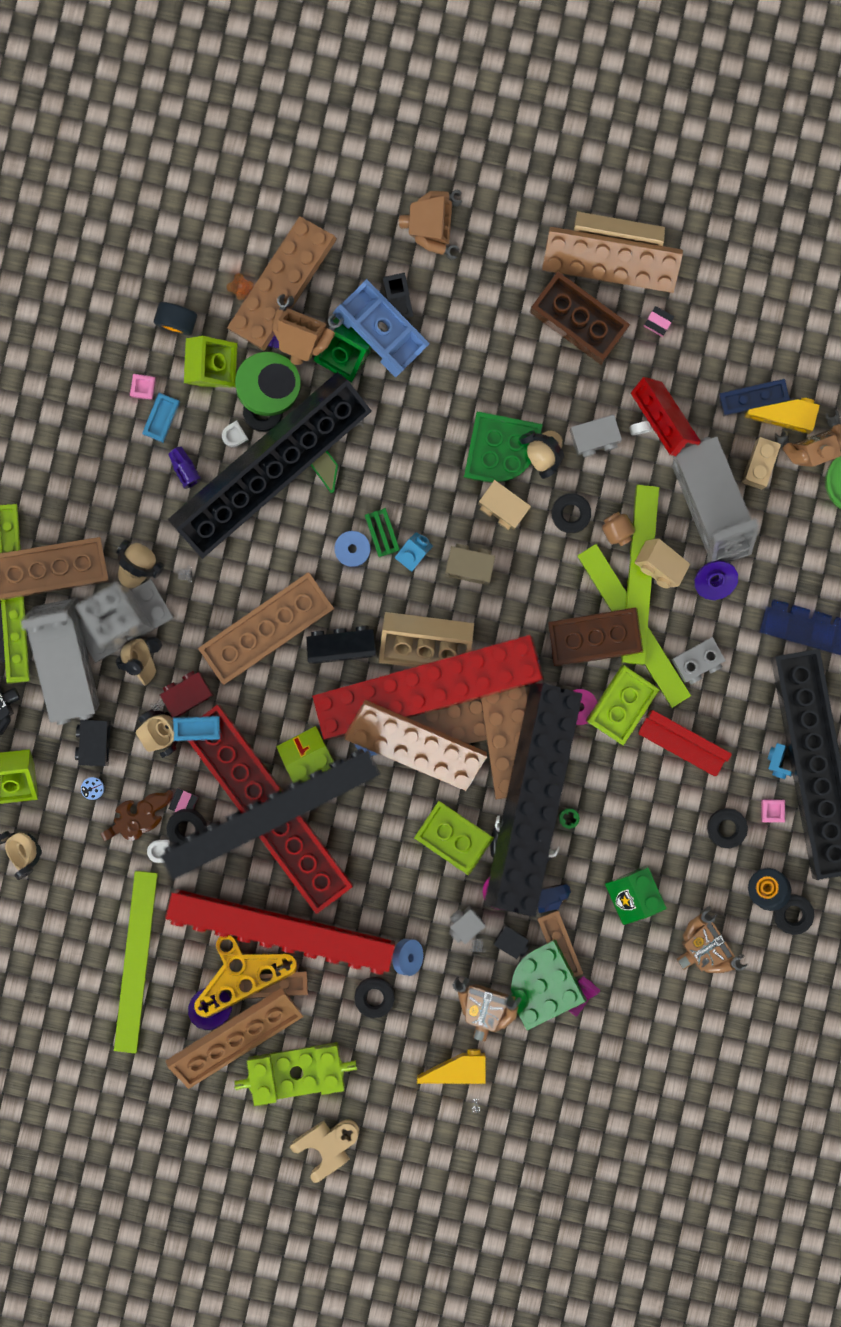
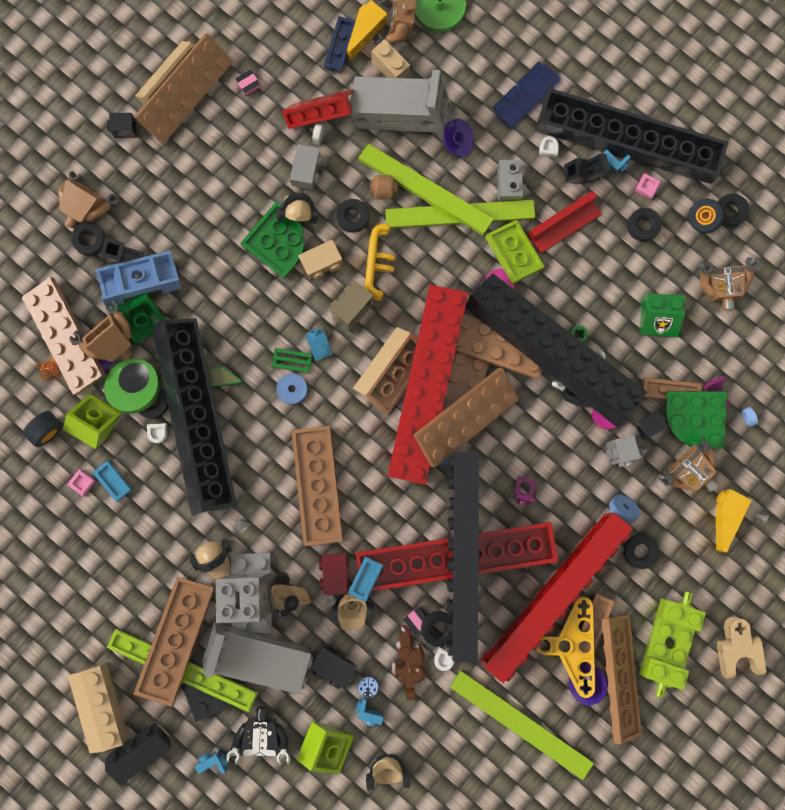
camera: 65 degrees left, 5 degrees down
dark purple hinge [168,446,202,489] -> none
lime slope [276,726,335,783] -> none
black slope [306,626,377,664] -> none
lime tile [414,801,494,875] -> none
reddish brown brick [530,271,630,365] -> none
dark blue rock [538,884,571,913] -> none
reddish brown tile [548,607,644,667] -> none
tan brick [634,538,690,588] -> none
none -> black tyre [71,222,106,256]
none -> black brick [107,113,137,138]
none -> dark azure bracket [355,697,383,727]
none -> yellow piece [365,224,395,301]
none -> magenta bracket [512,476,537,506]
none -> white tile [539,136,559,157]
none -> black brick [564,153,609,184]
none -> light blue tile [742,407,758,427]

